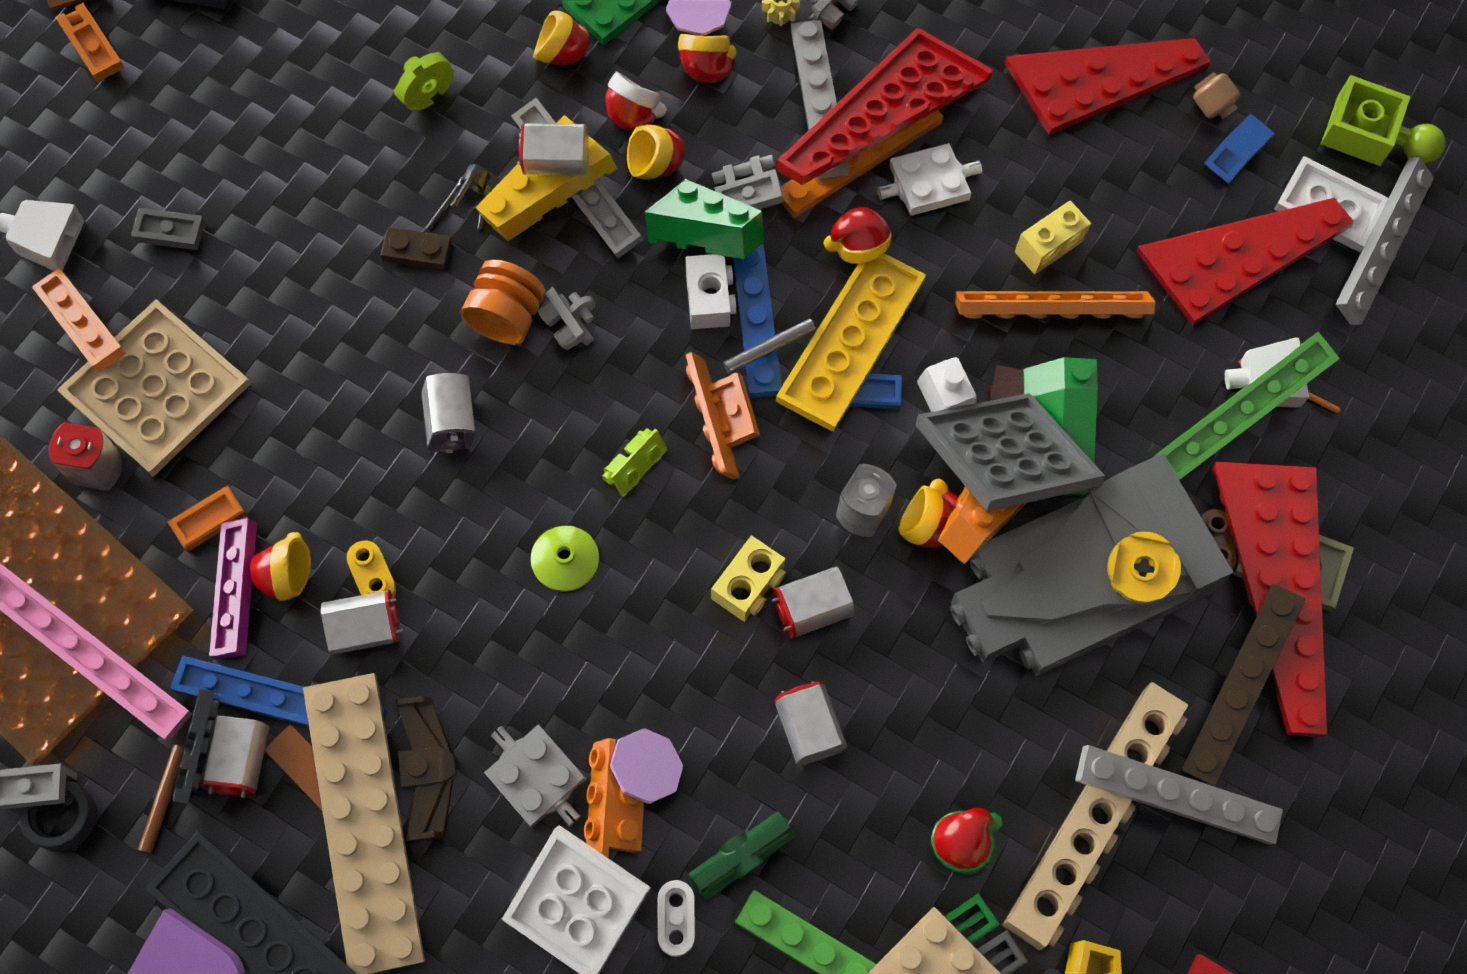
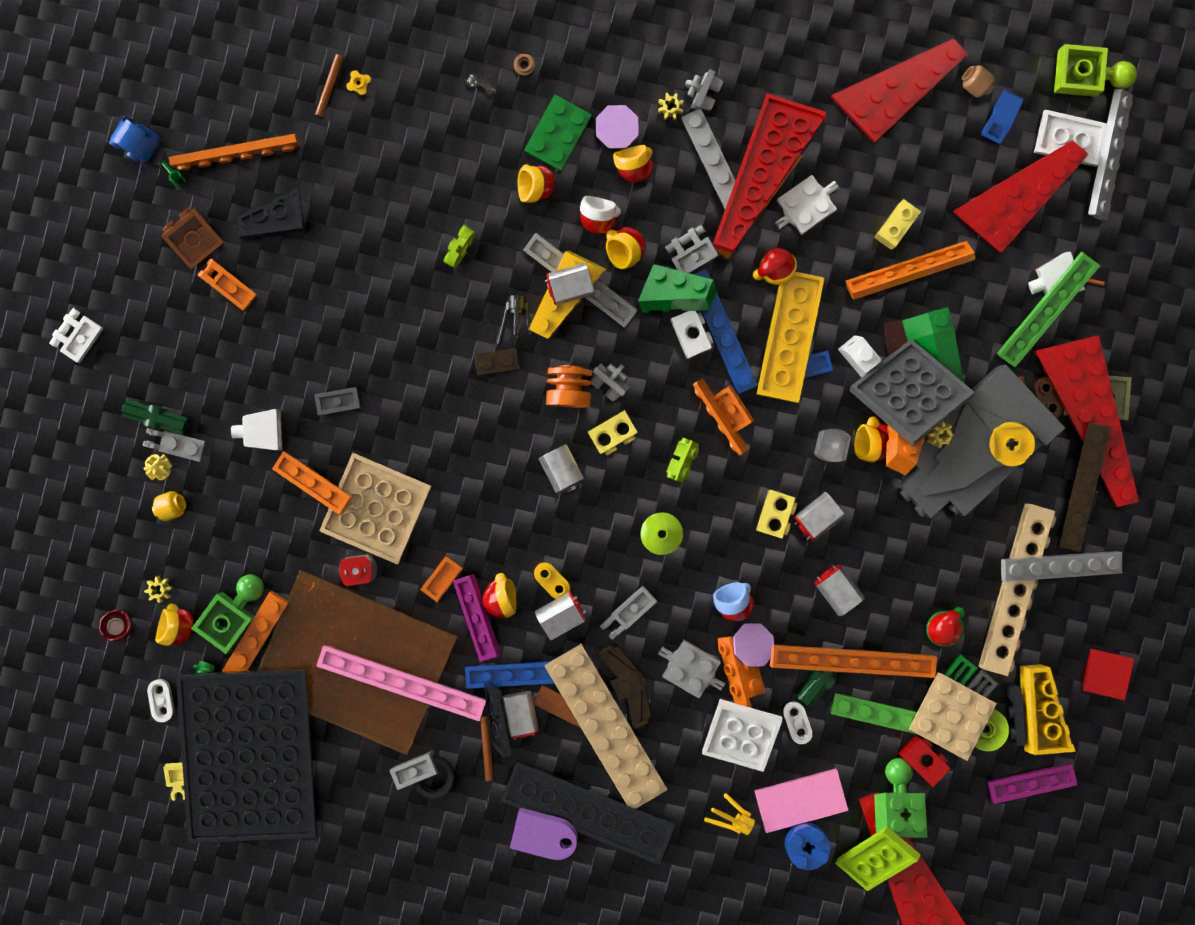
camera: 10 degrees left, 20 degrees up
flat silver bar [723,318,815,374] -> none
none -> light yellow brick [588,410,638,456]
none -> light grey hinge [600,585,657,639]
none -> light blue piece [713,582,754,622]
none -> orange plate [770,645,937,678]
none -> light yellow gear [927,421,954,448]

